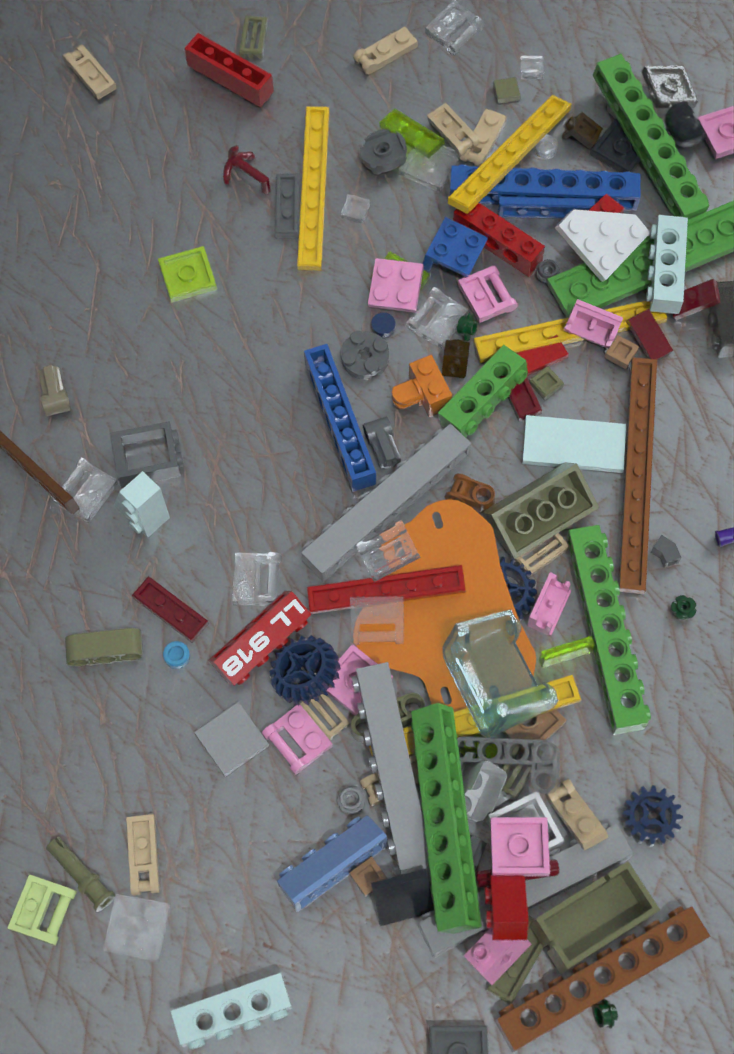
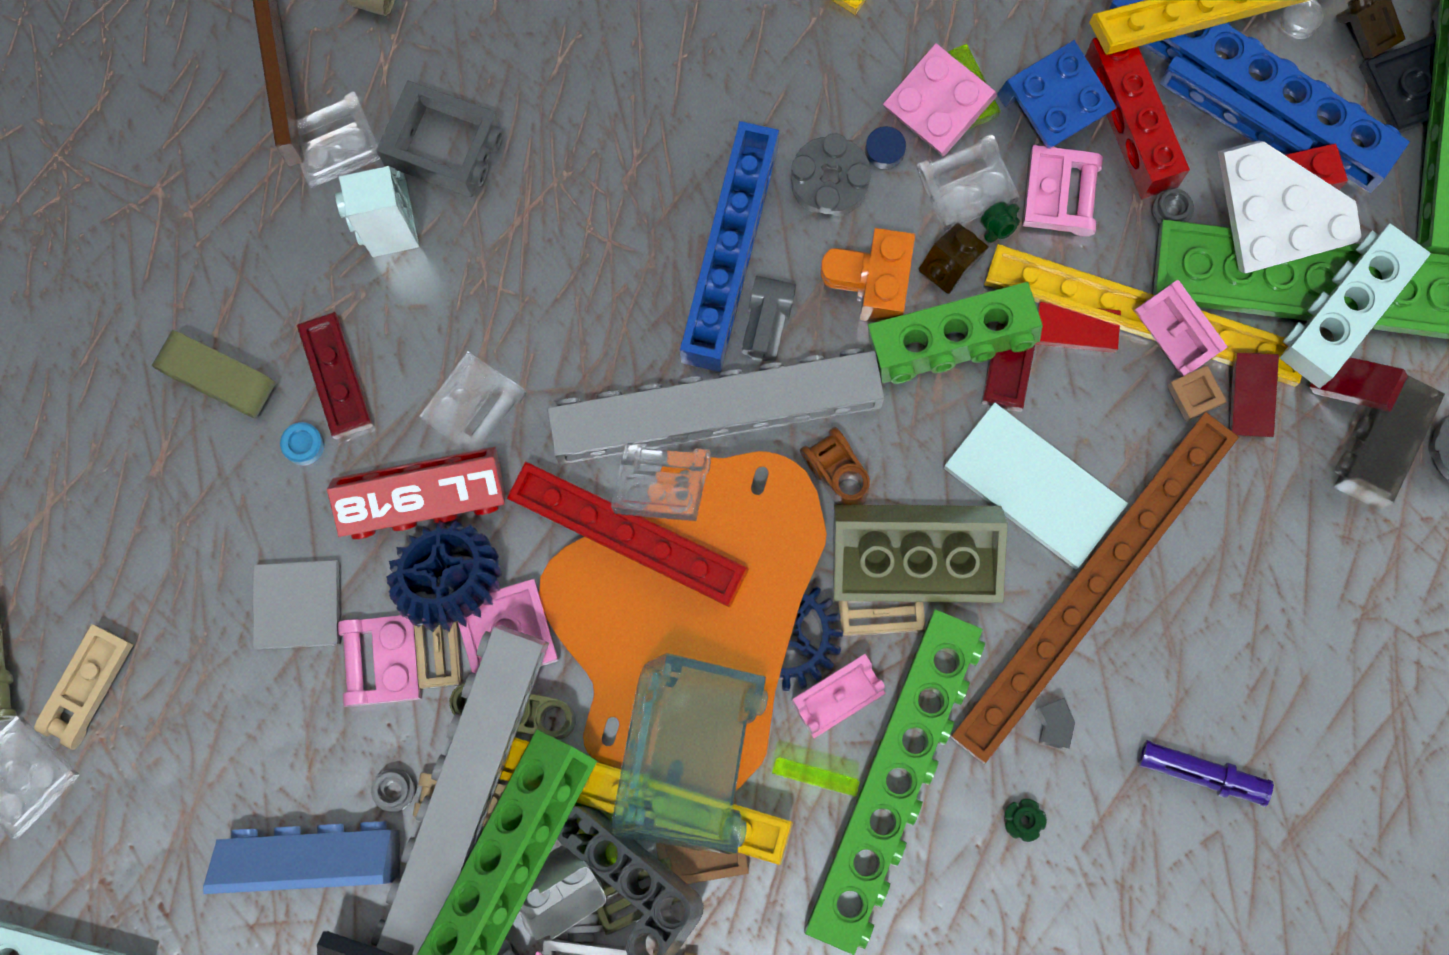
camera: 35 degrees right, 10 degrees up
medium nougat plate [349,857,388,897] -> none
clear plate [350,596,404,645] -> none
olive tile [529,366,564,400] -> none

